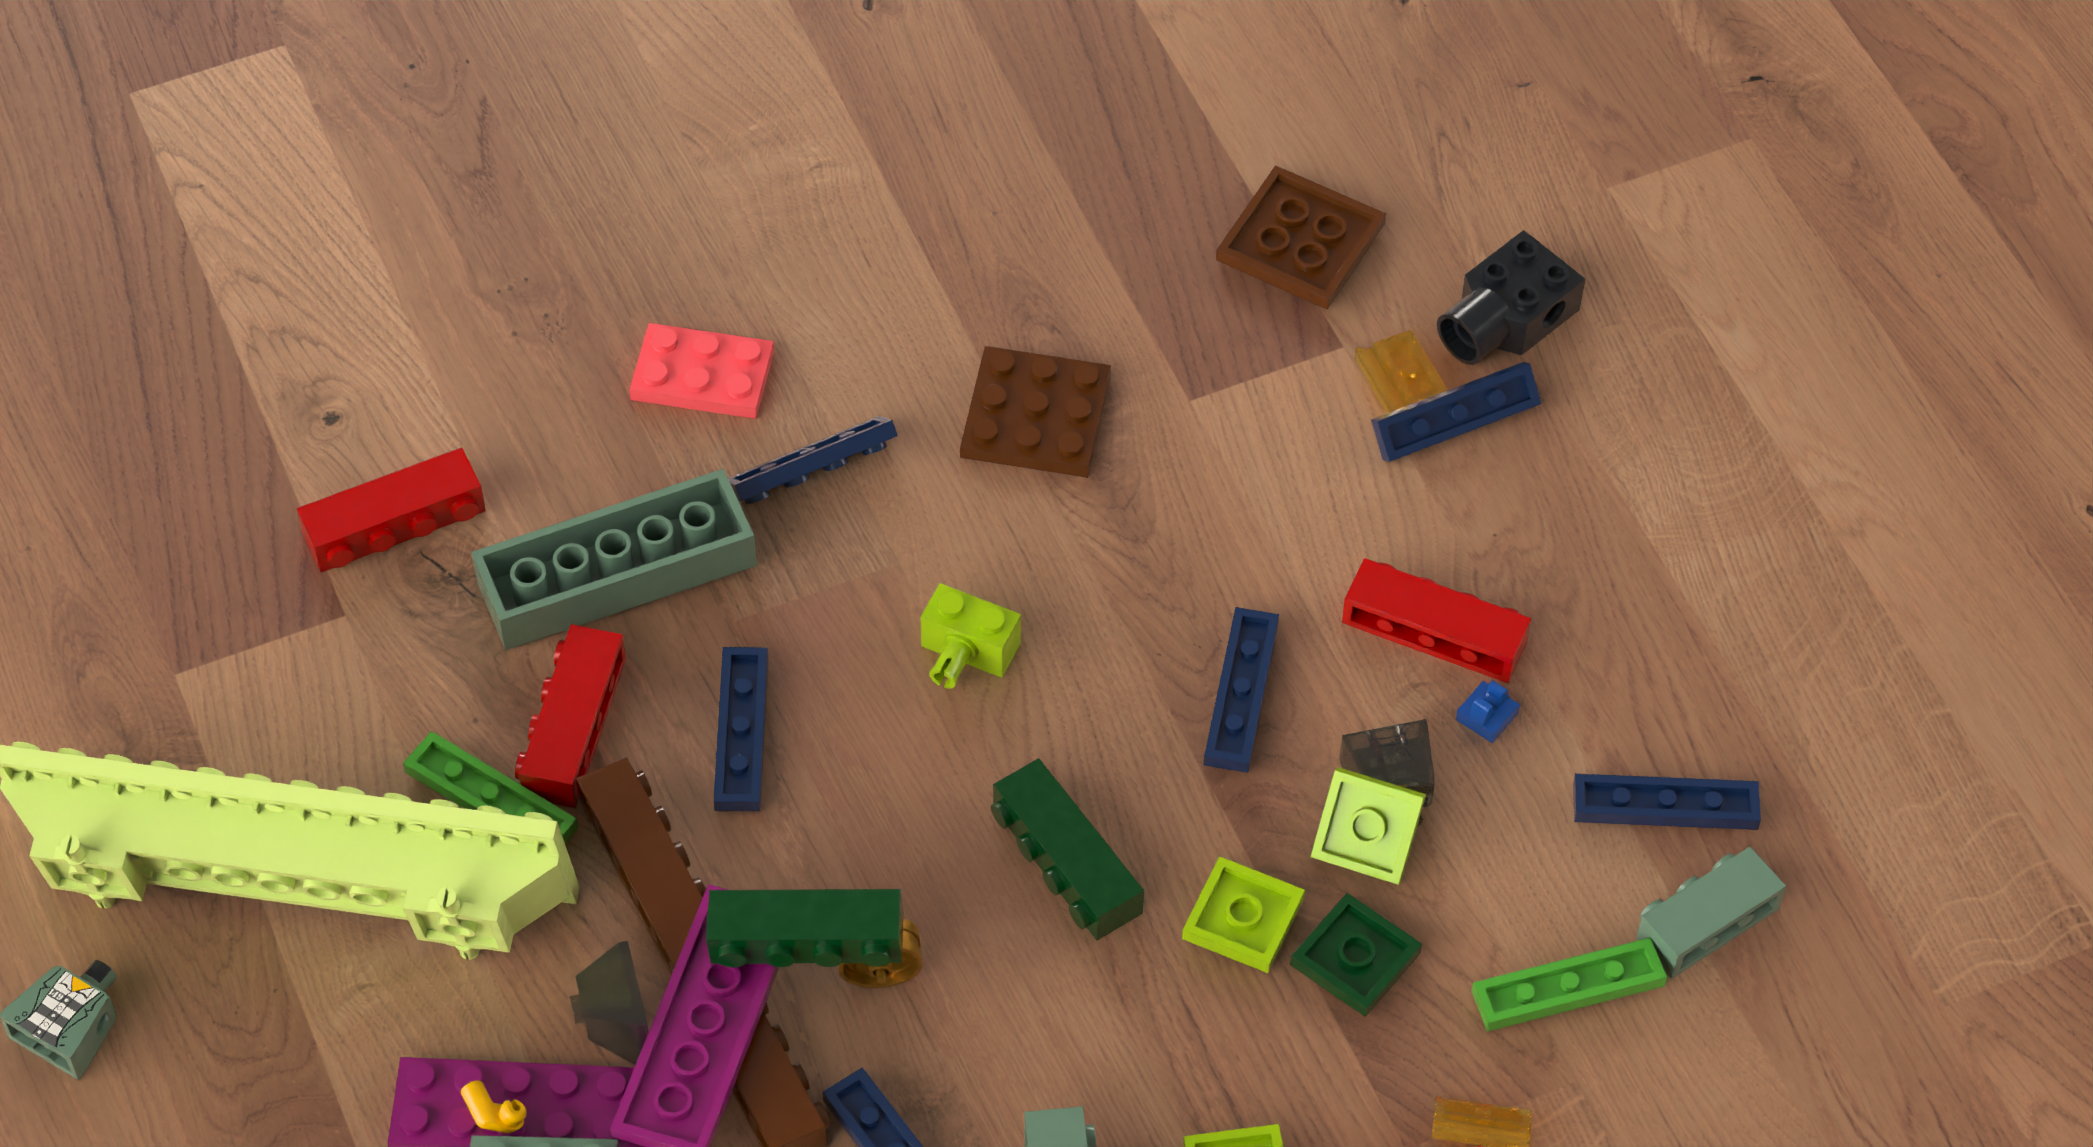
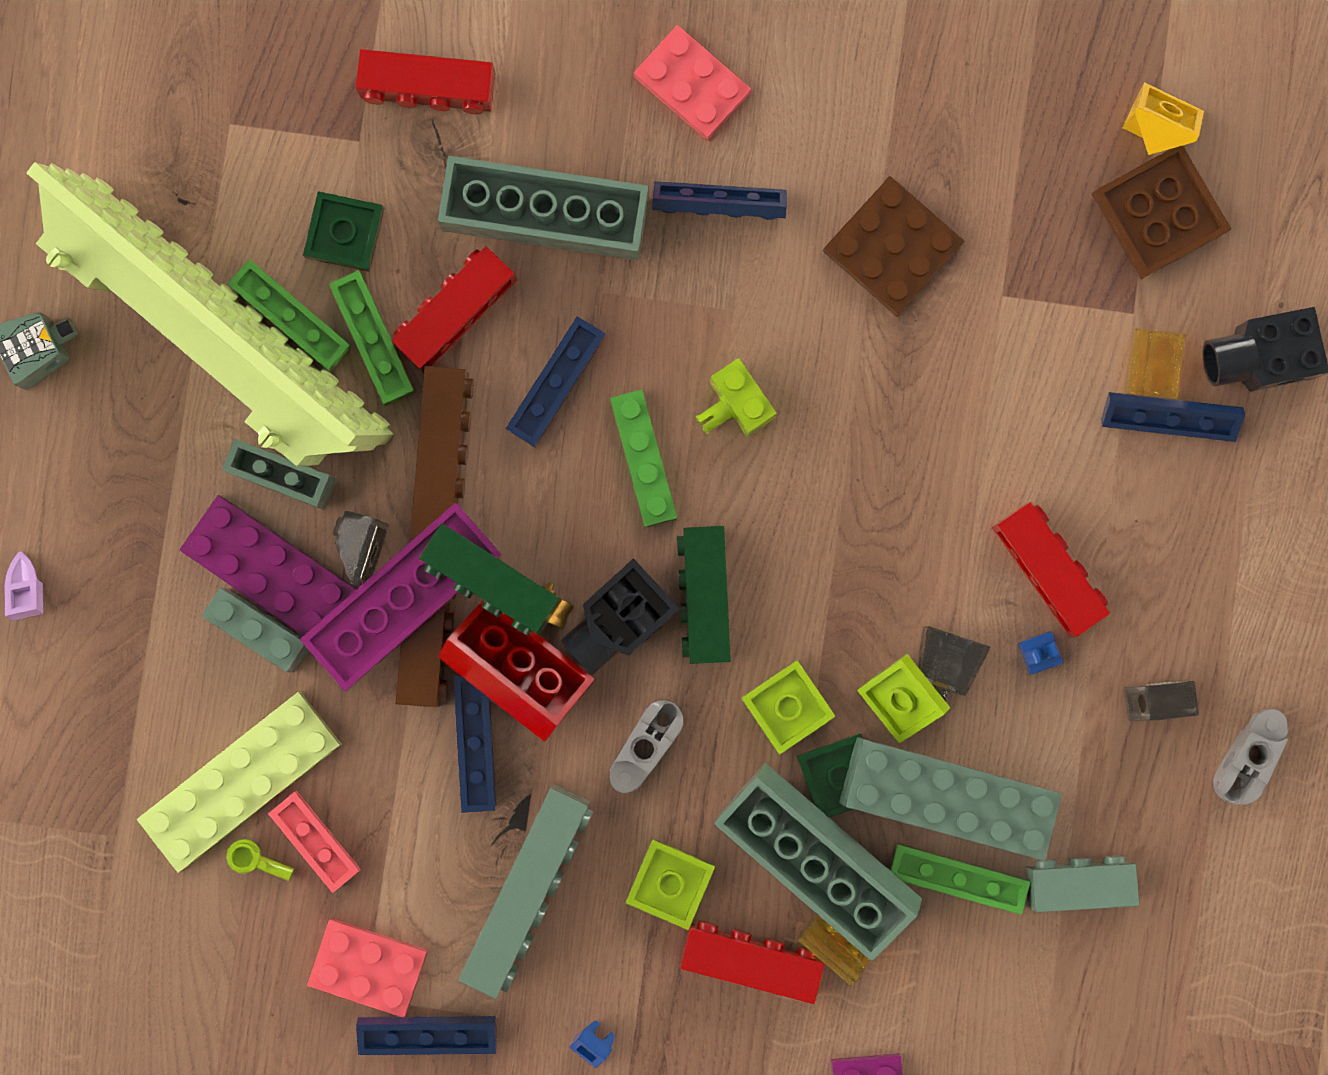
camera: 35 degrees right, 30 degrees up
yellow arm [461,1080,527,1134] -> none
dark blue plate [1204,607,1279,773] -> none
dark blue plate [1573,773,1761,830] -> none
none -> sand green brick [222,438,337,510]
none -> dark green plate [303,191,385,272]
none -> red brick [438,600,594,742]
none -> black brick [560,558,680,676]
none -> light grey piece [609,700,683,793]
none -> bright green plate [610,389,677,528]
none -> sand green brick [714,763,922,961]
none -> sand green brick [839,737,1062,861]
none -> yellow slope [1122,82,1204,155]
none -> clear smoke torso [1124,679,1199,721]
none -> light grey piece [1213,709,1289,805]

